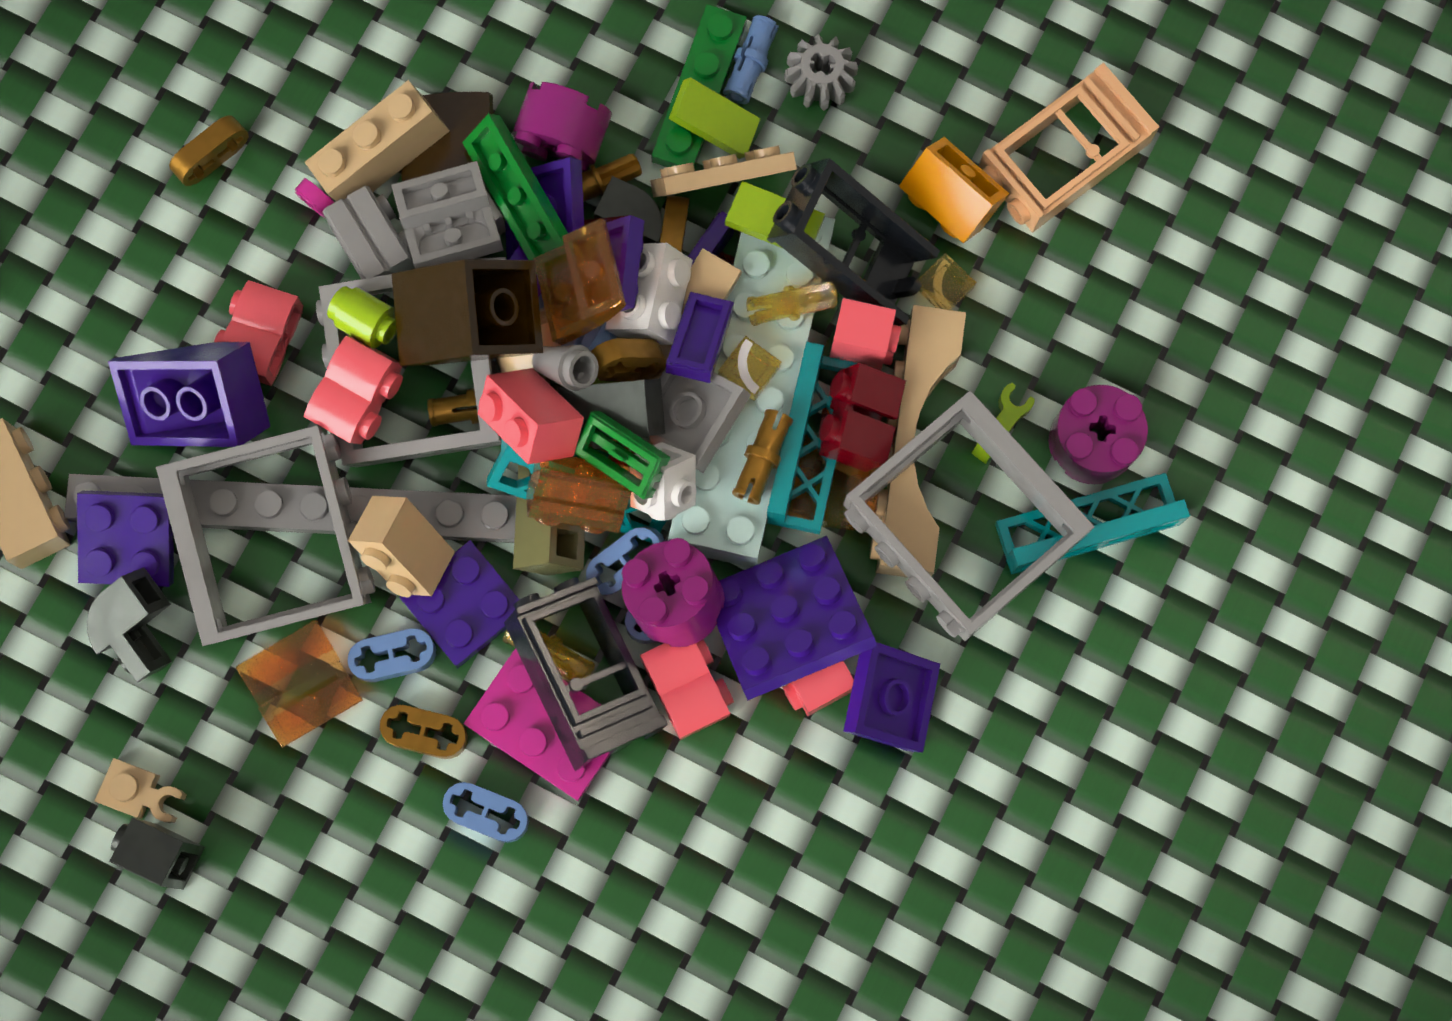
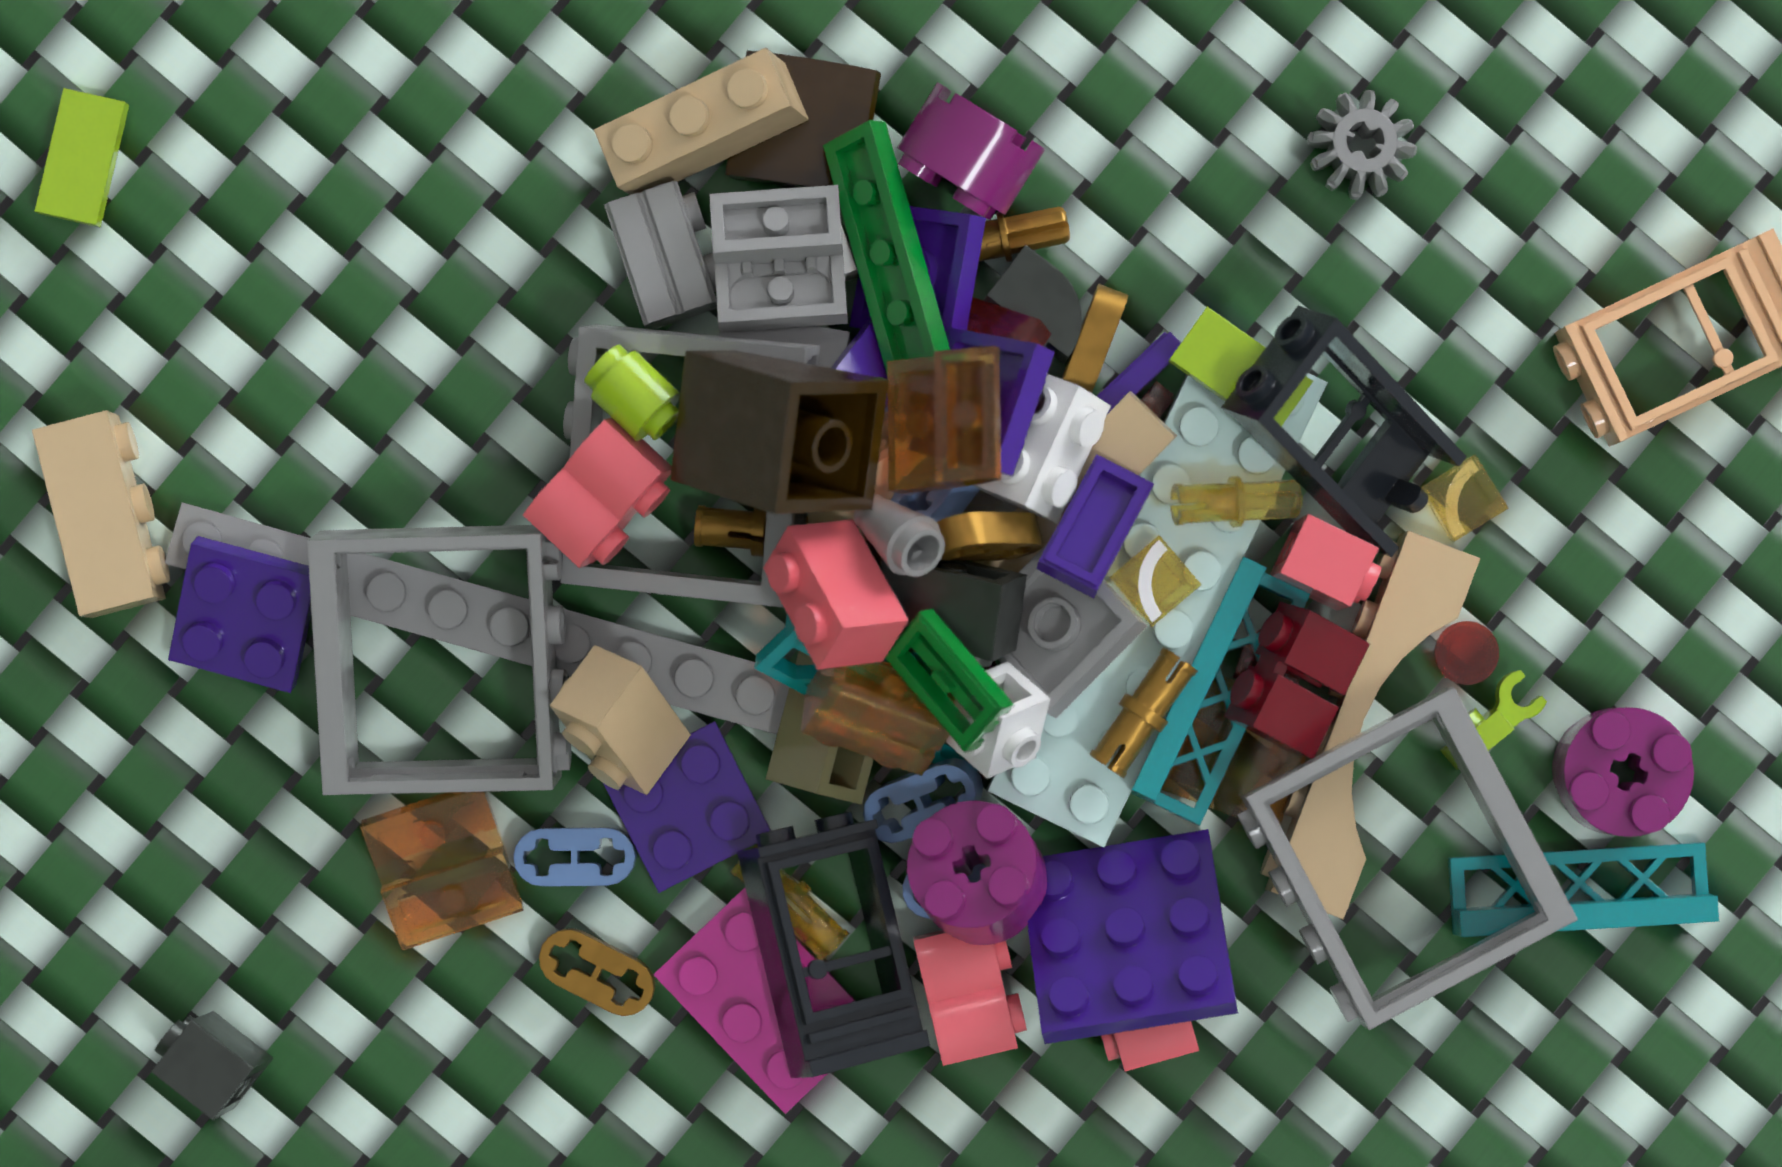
camera: 20 degrees right, 10 degrees up
brick [87,568,172,682] -> none
tan plate [94,758,187,823] -> none
dark purple slope [108,342,271,447] -> none
pearl gold beam [169,115,249,186] -> none
coral brick [214,280,303,386] -> none
dark pink tile [295,178,335,218] -> none
medium blue beam [442,782,529,843] -> none
tan plate [650,145,797,198] -> none
green plate [651,4,747,169] -> none
lime tile [669,77,761,159] -> none
medium blue pin [723,15,779,104] -> none
dark purple plate [843,642,941,753] -> none
light orange brick [899,137,1010,243] -> none
none -> clear red plate [1434,621,1499,685]

